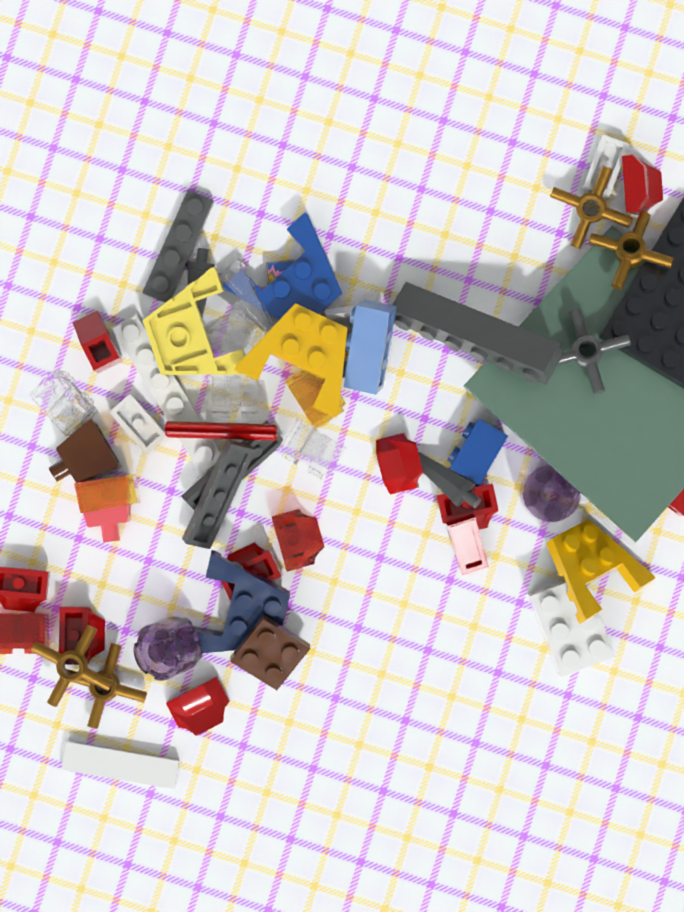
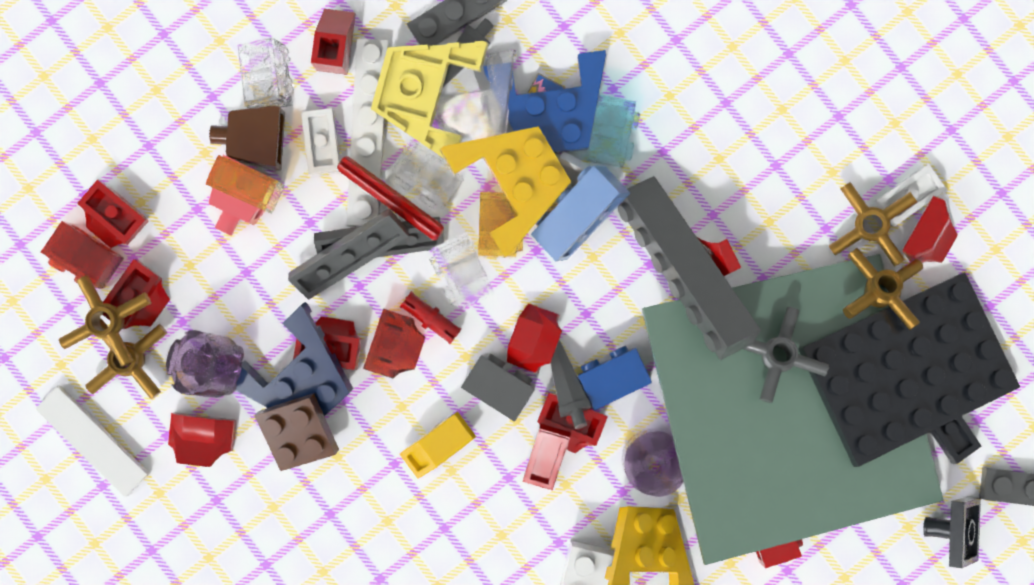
camera: 35 degrees right, 0 degrees up
none -> yellow slope [399,411,477,479]
none -> red pin [400,291,462,345]
none -> dark grey brick [461,353,535,422]
none -> clear light blue brick [586,94,640,168]
none -> red slope [696,236,741,276]

